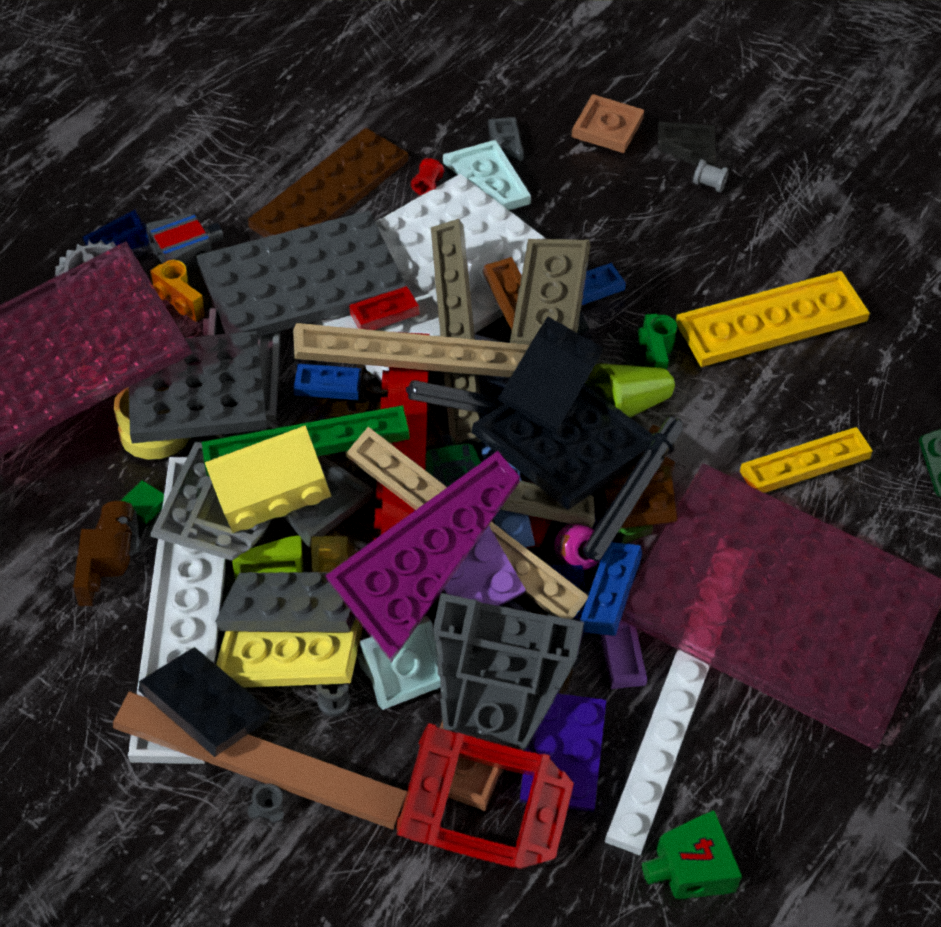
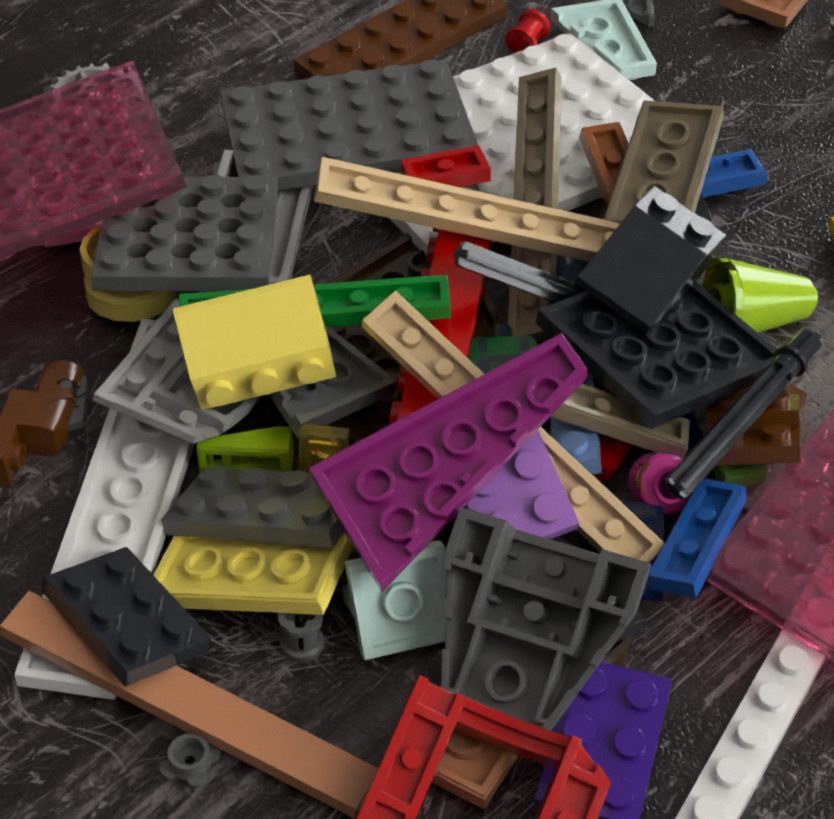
camera: 10 degrees right, 5 degrees down
clear blue slope [83,210,149,250] -> none
green tile [121,480,164,525] -> none
torso [146,214,224,274] -> none
plate [151,260,205,322] -> none
blue plate [293,364,362,400] -> none
medium lavender tile [600,619,647,689] -> none
green plate [638,314,677,370] -> none

